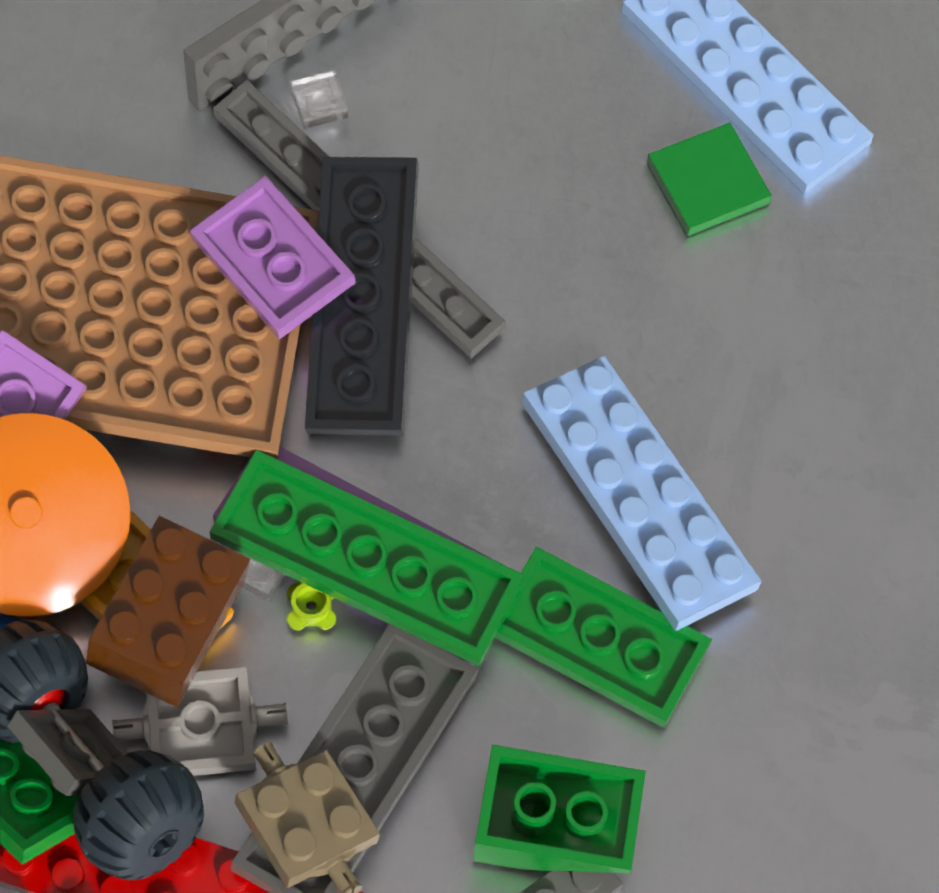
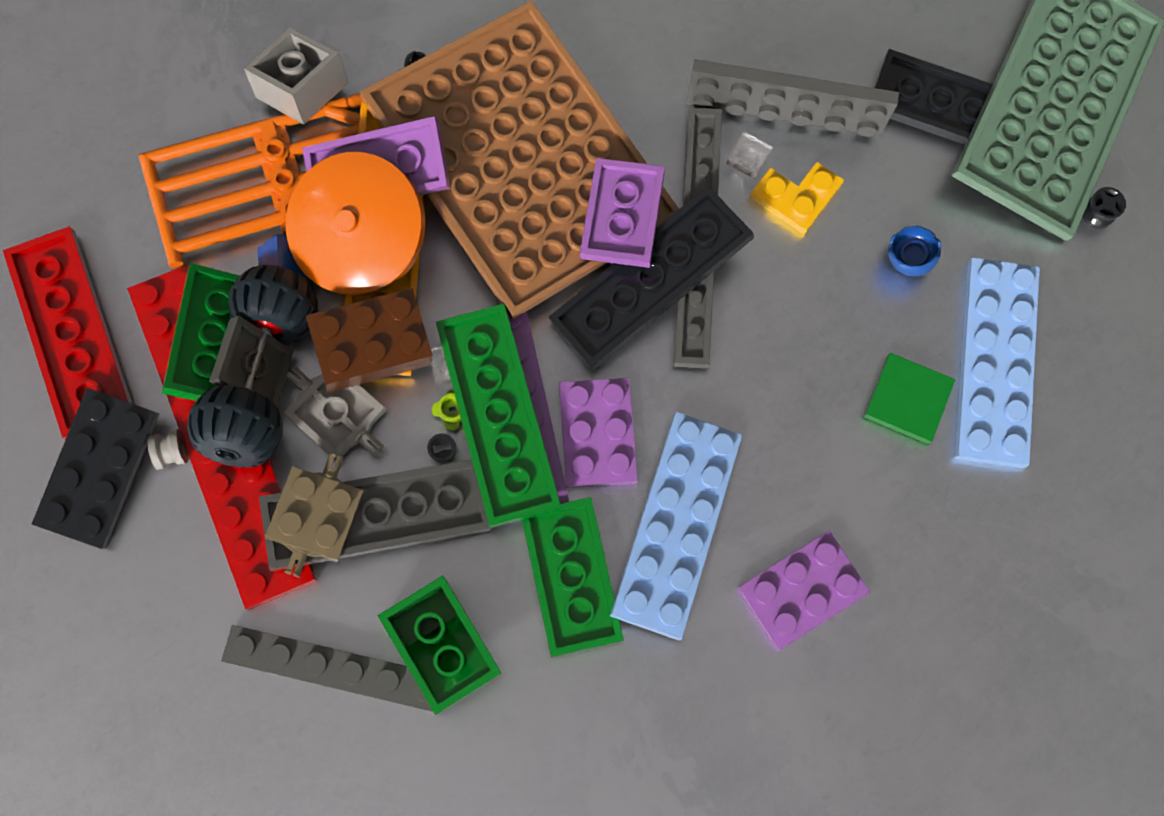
camera: 50 degrees right, 10 degrees up
none -> black hinge [427,433,456,462]
none -> medium lavender plate [559,378,638,488]
none -> medium lavender plate [737,530,870,651]
none -> yellow plate [749,162,845,235]
none -> blue hair [888,225,941,277]

